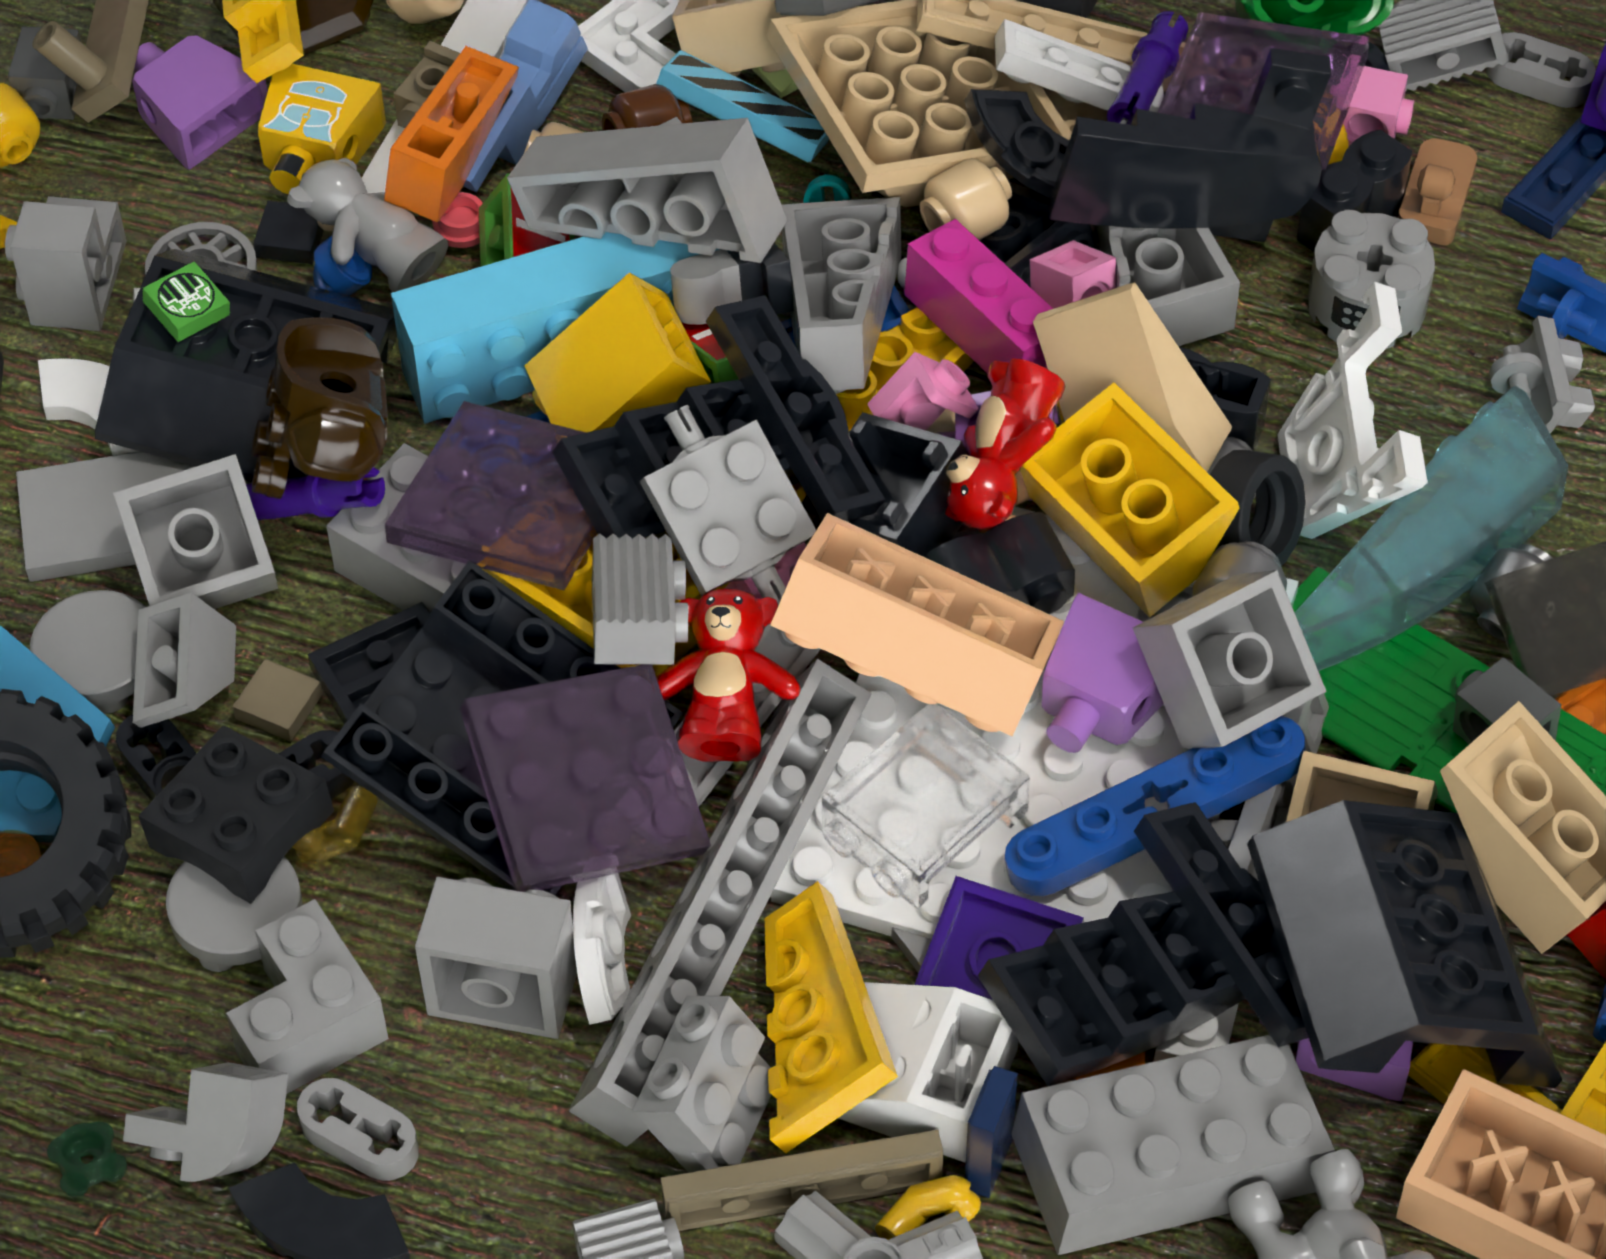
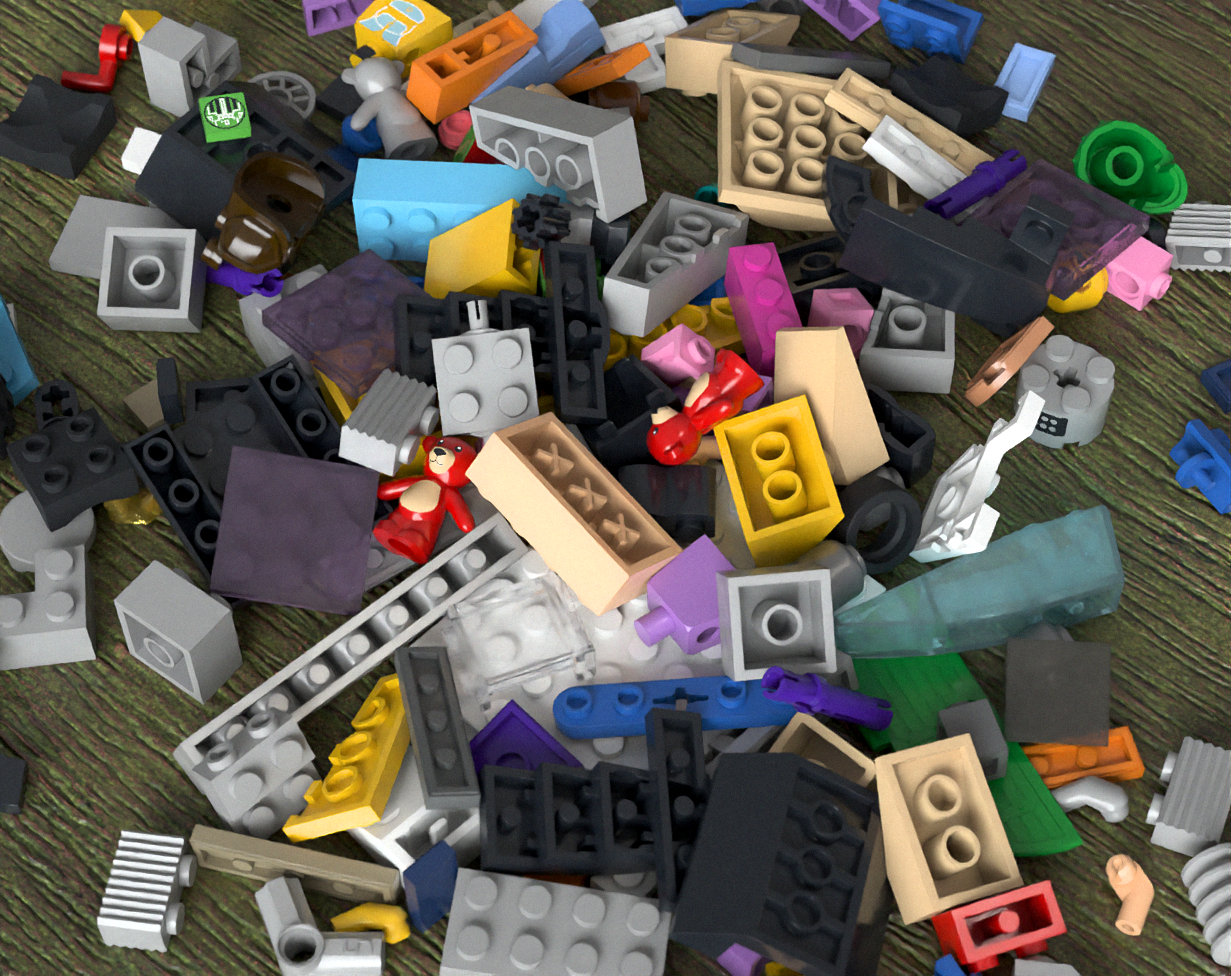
camera: 25 degrees right, 0 degrees up
light grey tile [30,590,145,714] -> none
light grey slope [133,592,236,728] -> none
light grey beam [297,1078,419,1181] -> none
white tile [573,855,631,1025] -> none
medium azure tile [656,50,829,162] -> none
tan head [920,158,1012,240] -> none
black brick [1297,129,1412,252] -> none
medium nougat piece [1398,138,1477,245] -> none
light grey hips [1489,316,1595,441] -> none
none -> black tile [156,357,184,424]
none -> dark grey tile [394,646,481,810]
none -> black gear [511,193,572,251]
none -> orange tile [554,42,651,97]
none -> dark purple pin [761,666,893,732]
none -> nougat tile [964,316,1054,407]

